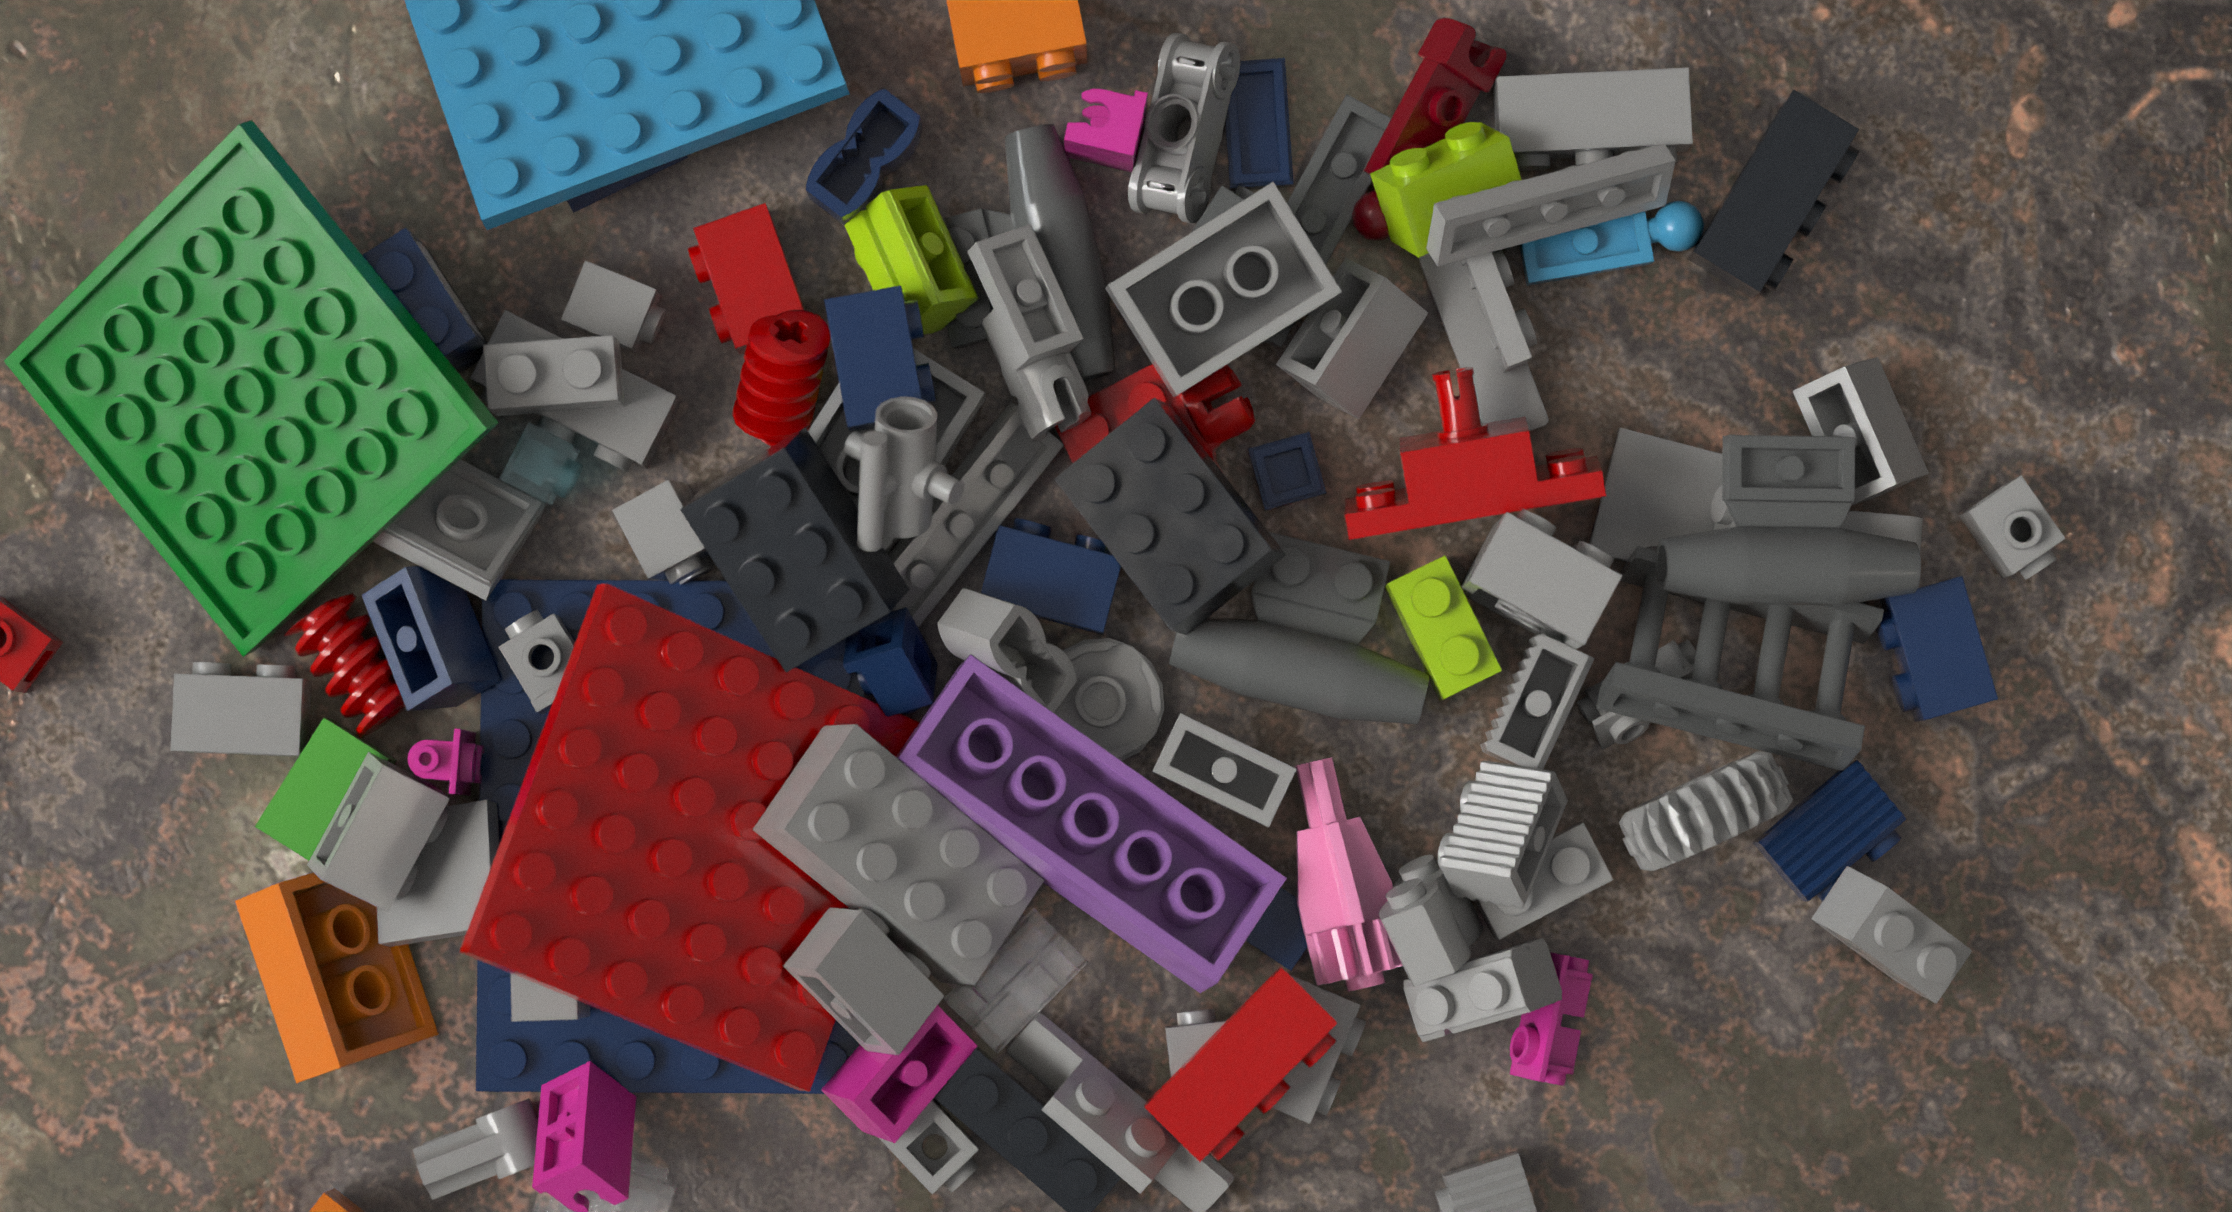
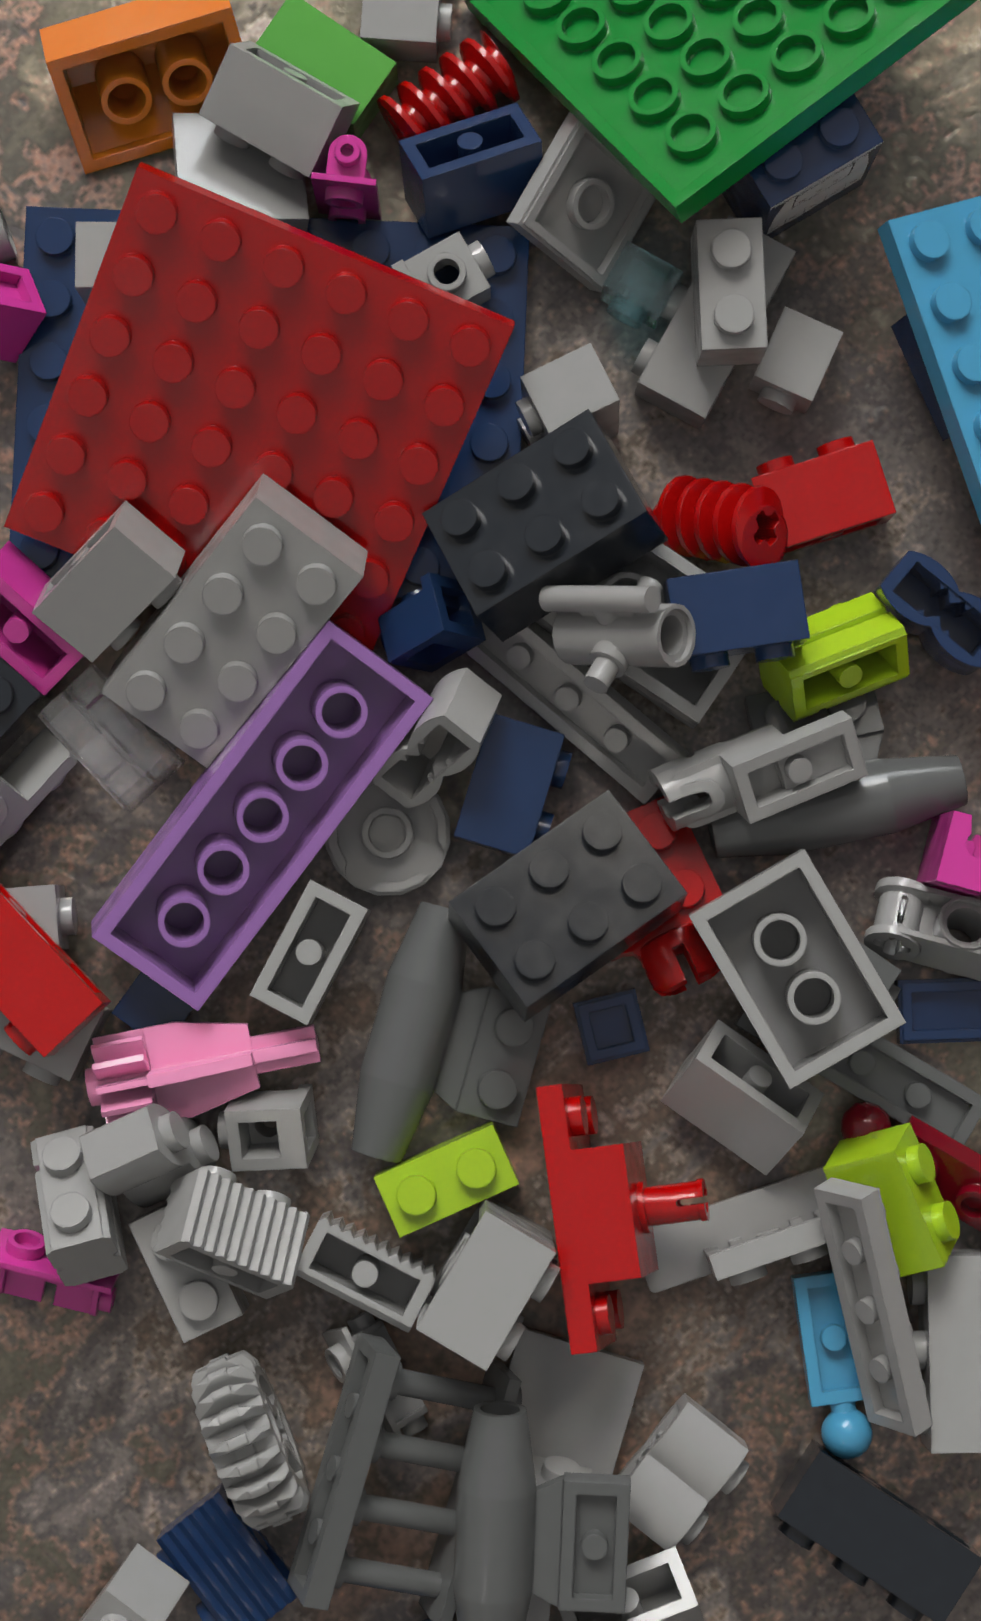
camera: 90 degrees right, 0 degrees up
none -> light grey brick [217,1084,320,1172]
none -> light grey brick [618,1393,749,1550]

